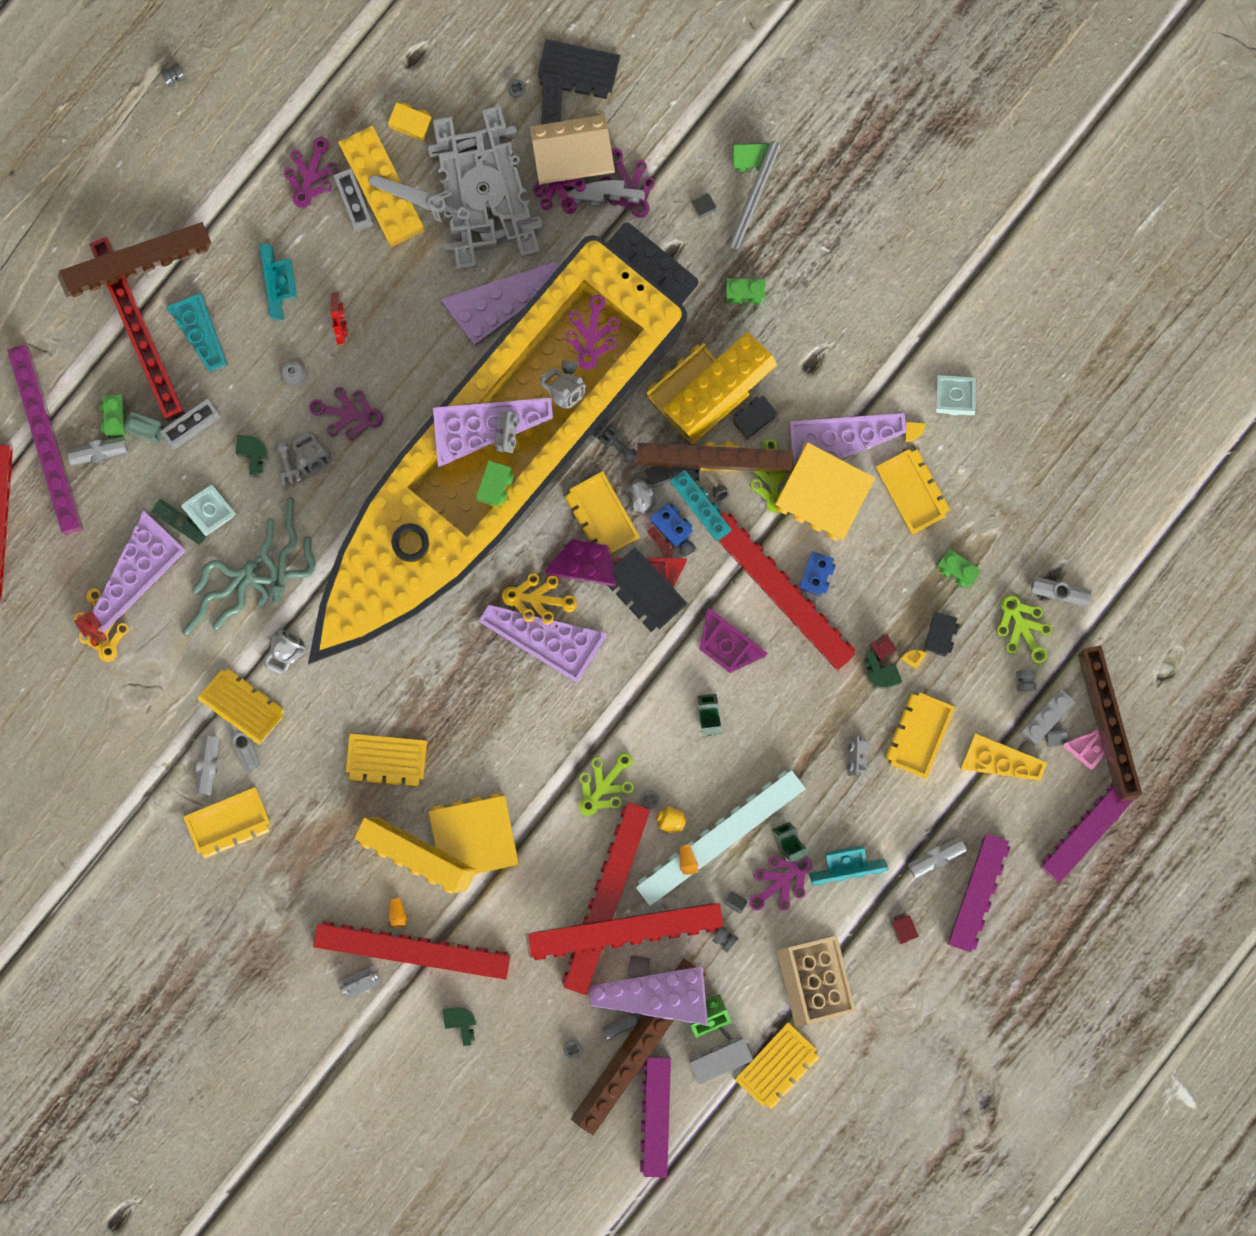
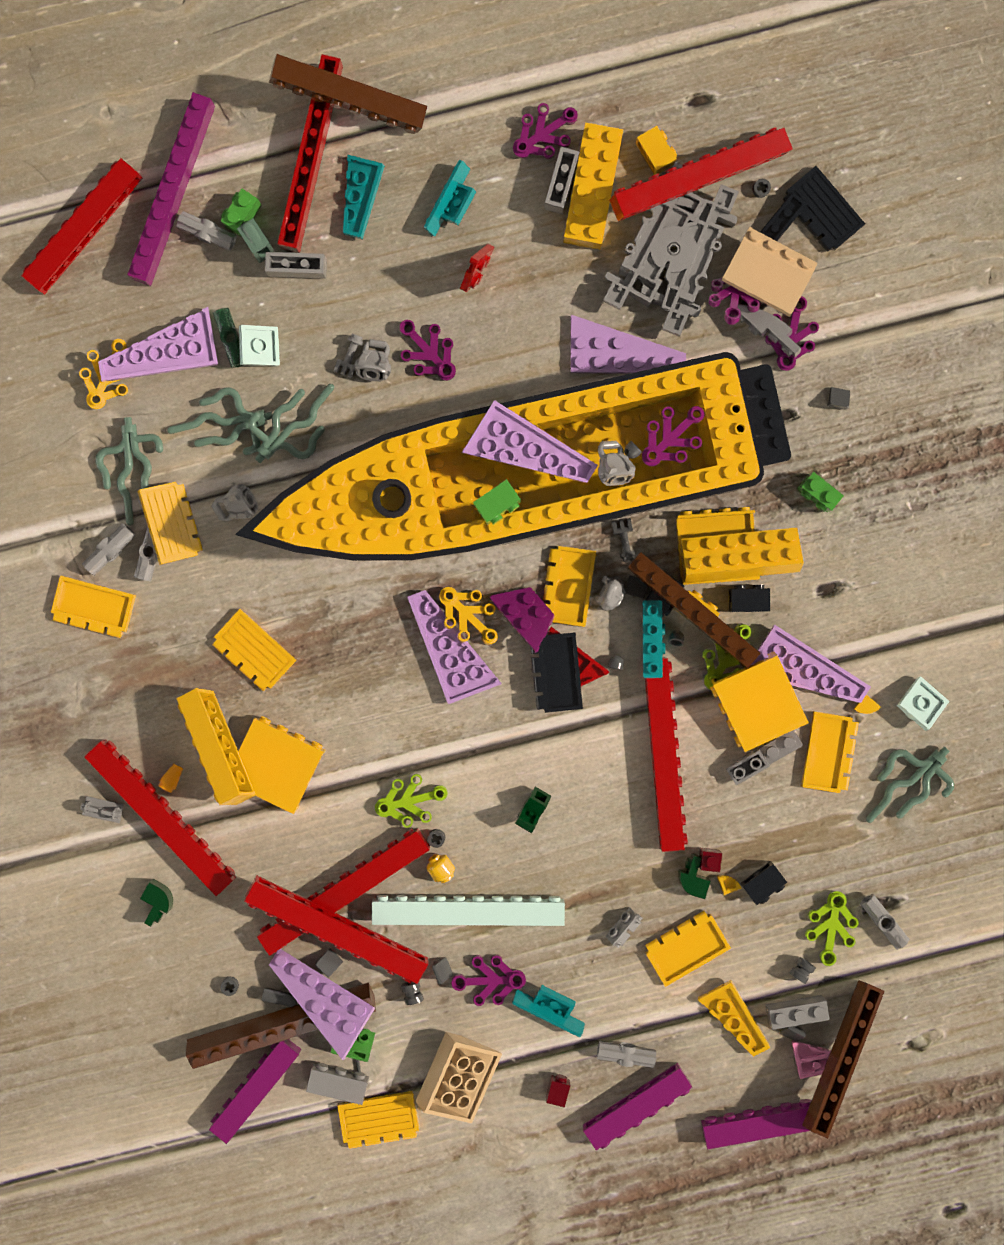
camera: 40 degrees right, 5 degrees up
clear red plate [74,610,107,647] -> none
dark green brick [236,435,269,478] -> none
light grey cone [280,360,306,386] -> none
light grey sword [369,175,471,223] -> none
light grey hinge [494,411,518,453] -> none
clear red plate [647,527,674,558] -> none
blue brick [649,503,693,548] -> none
light orange cone [679,845,699,875] -> none
magenta wing [699,608,768,673] -> none
light grey axle [729,141,781,250] -> none
bright green brick [732,143,770,171] -> none
dark green brick [772,822,809,862] -> none
blue brick [799,551,836,597] -> none
bright green brick [937,549,981,589] -> none
none -> sand green plant [95,417,163,526]
none -> red brick [609,127,793,222]
none -> light grey slope [726,730,803,785]
none -> sand green plant [866,747,954,823]

